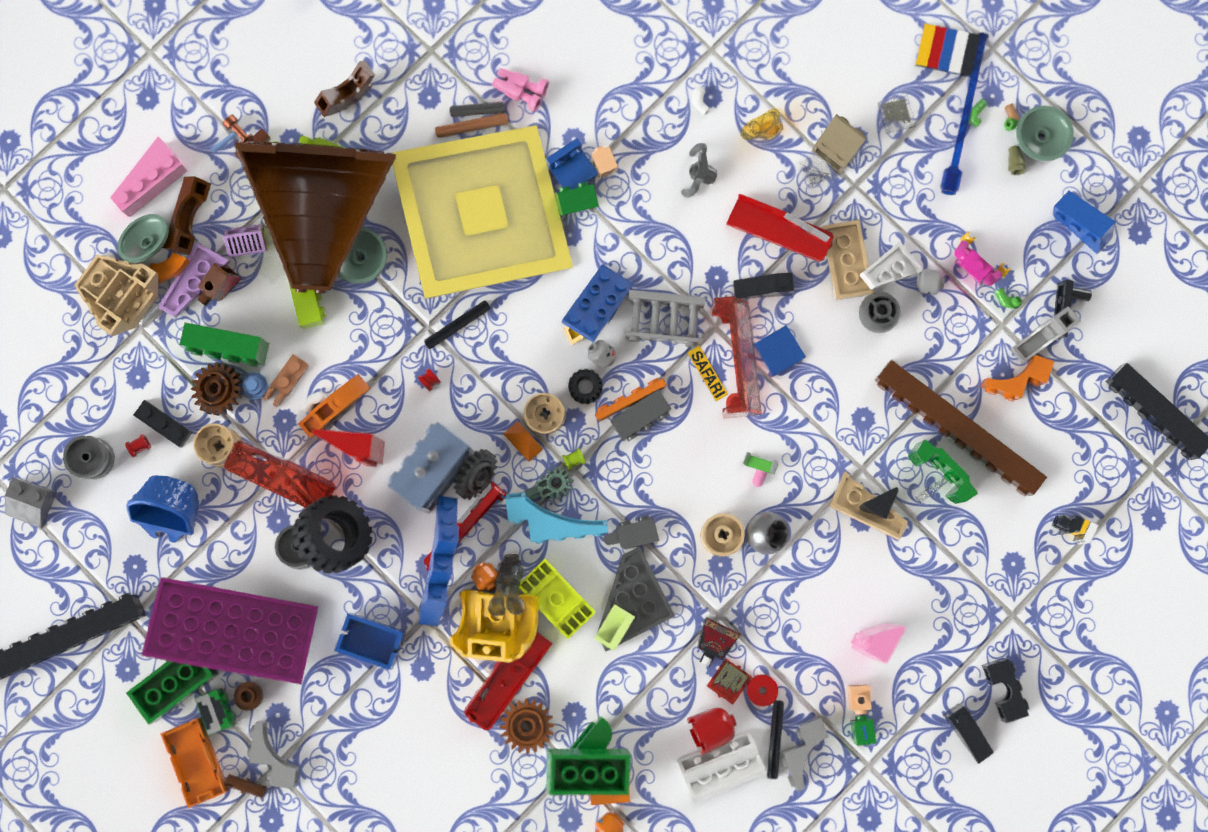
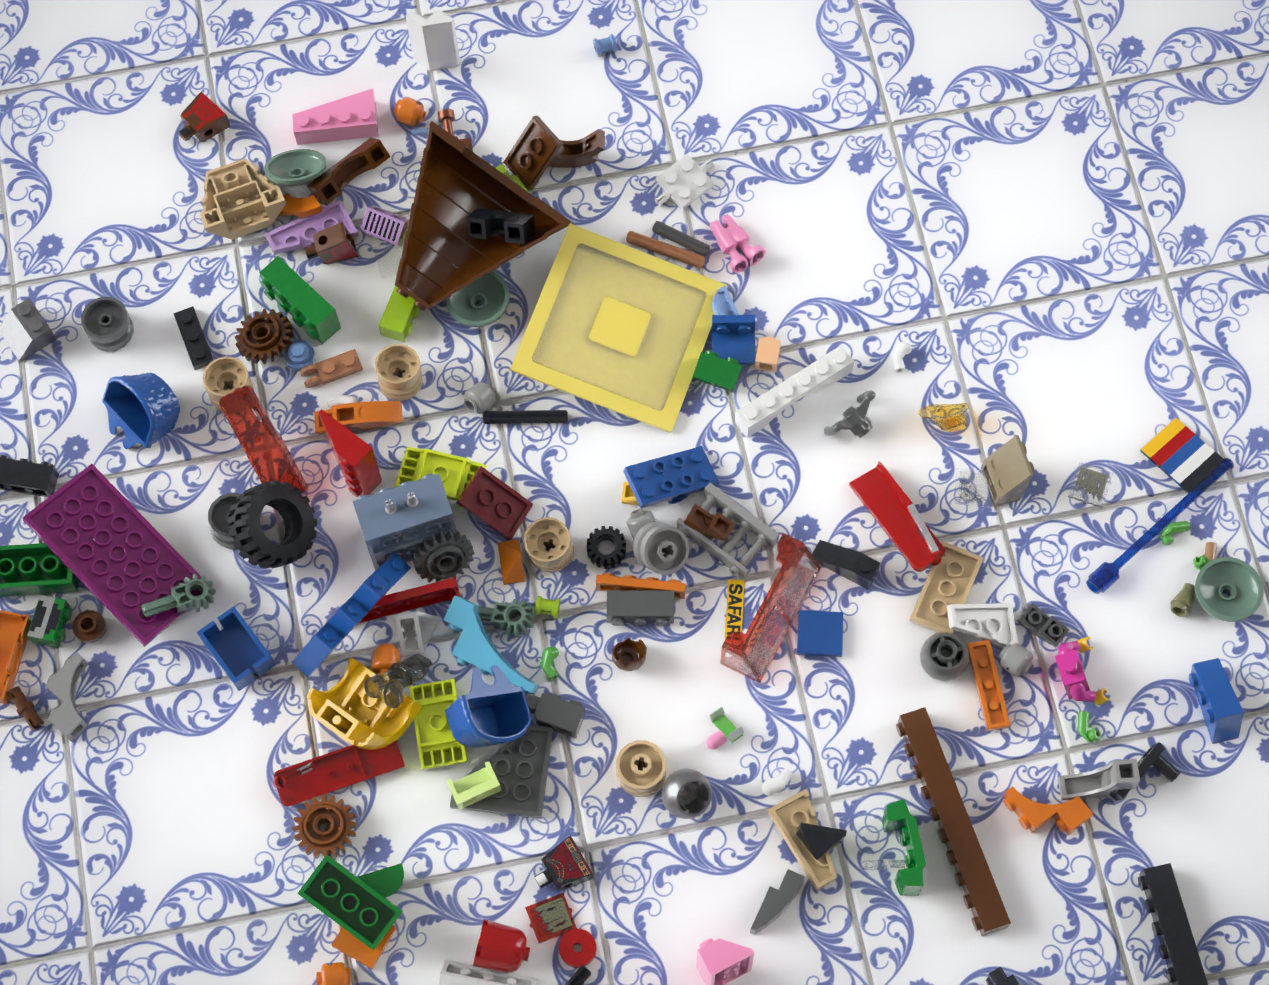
camera: 35 degrees right, 15 degrees down
red bush [125,434,151,458] -> none
red wheel [417,368,441,392] -> none
none -> sand green gear [142,574,216,617]
none -> reddish brown torso [178,92,230,142]
none -> tan wheel [375,344,423,401]
none -> orange head [394,97,426,127]
none -> neon yellow plate [395,447,487,509]
none -> white slope [395,611,442,656]
none -> white slope [406,9,461,71]
none -> blue piece [445,665,532,748]
none -> dark red plate [456,466,533,541]
none -> light grey head [464,382,496,414]
none -> black arch [466,208,536,244]
none -> reddish brown tile [503,115,563,191]
none -> bright green arm [540,647,559,681]
none -> reddish brown hair [612,638,647,671]
none -> light grey wheel [633,521,690,575]
none -> white plate [655,154,714,210]
none -> reddish brown slope [683,504,735,541]
none -> light blue tile [712,285,739,315]
none -> white arch [735,345,854,438]
none -> dark grey slope [750,869,805,935]
none -> white arm [762,768,793,796]
none -> orange plate [967,640,1010,732]
none -> dark grey slope [1017,603,1069,648]

